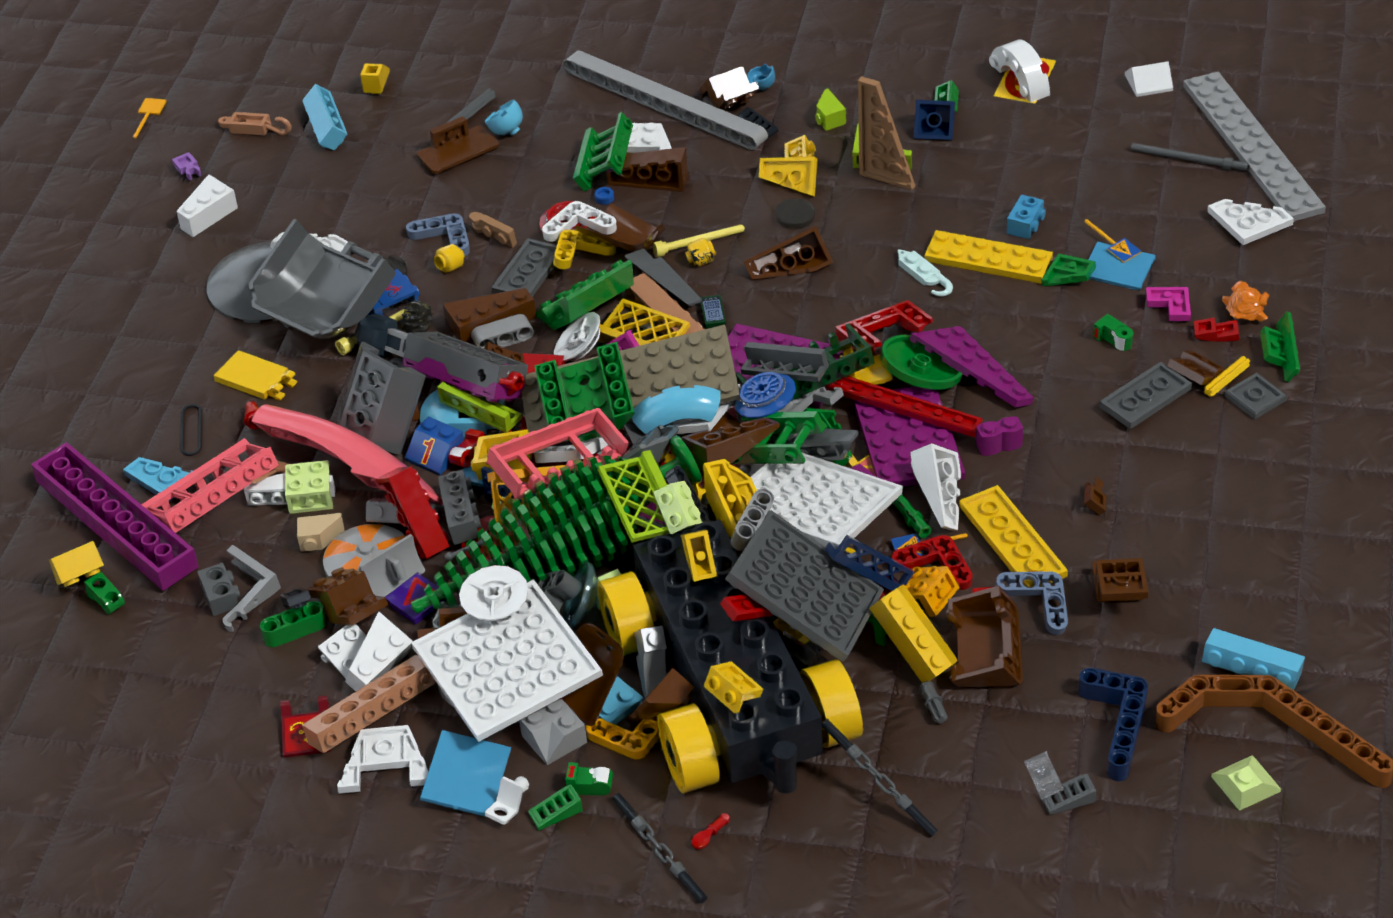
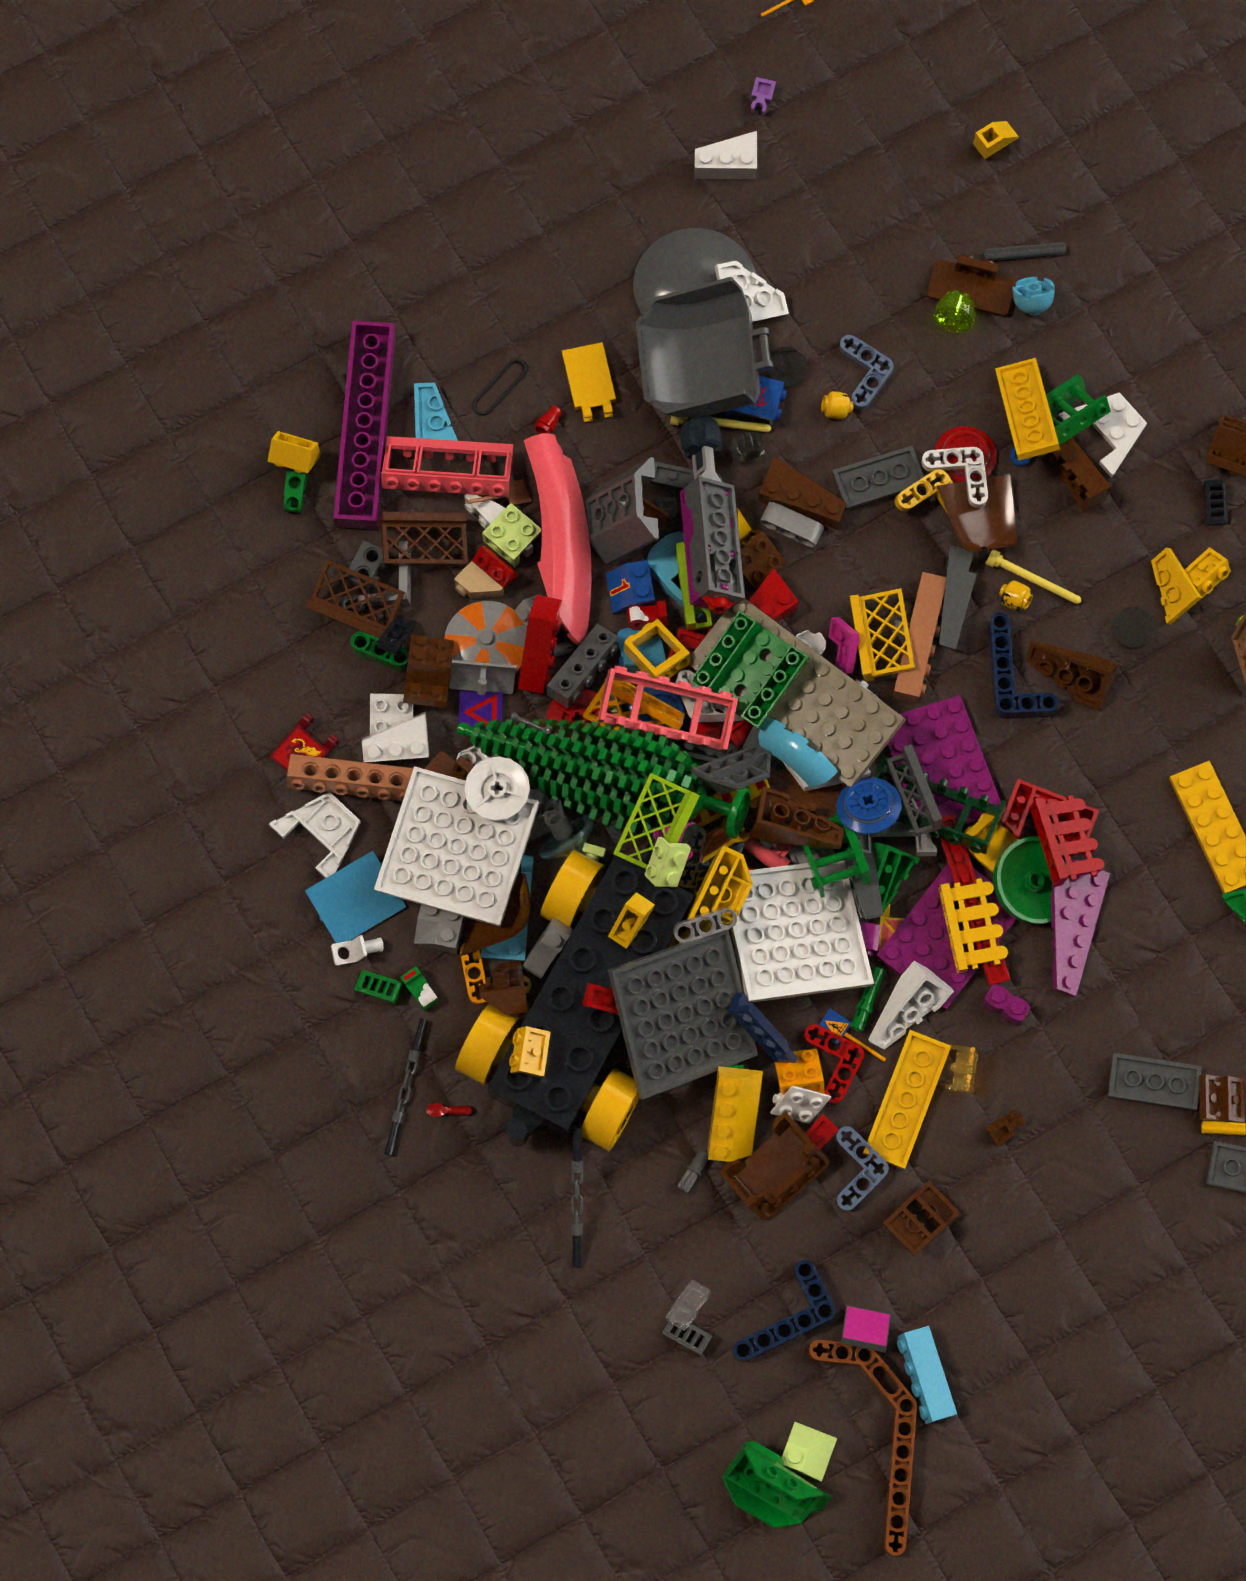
camera: 45 degrees right, 30 degrees up
nougat piece [218,112,292,135] -> none
medium azure brick [302,84,347,151] -> none
medium nougat hinge [468,212,517,248] -> none
green slope [536,260,634,330] -> none
white piece [554,312,600,362] -> none
light grey beam [563,50,768,150] -> none
tile [700,295,726,329] -> none
light aqua plate [898,249,953,297] -> none
green leg [1093,313,1134,351] -> none
none -> reddish brown fence [306,559,405,638]
none -> reddish brown fence [379,512,468,566]
none -> red bracket [472,545,520,588]
none -> green slope [722,1441,833,1529]
none -> white hinge [770,1086,831,1124]
none -> dark pink tile [841,1305,891,1352]
none -> clear neon green piece [933,290,976,332]
none -> yellow fence [938,878,1008,974]
none -> clear yellow window [945,1045,978,1095]
none -> dark blue beam [988,612,1059,719]
none -> yellow plate [995,358,1060,461]
none -> red fence [1030,795,1104,887]

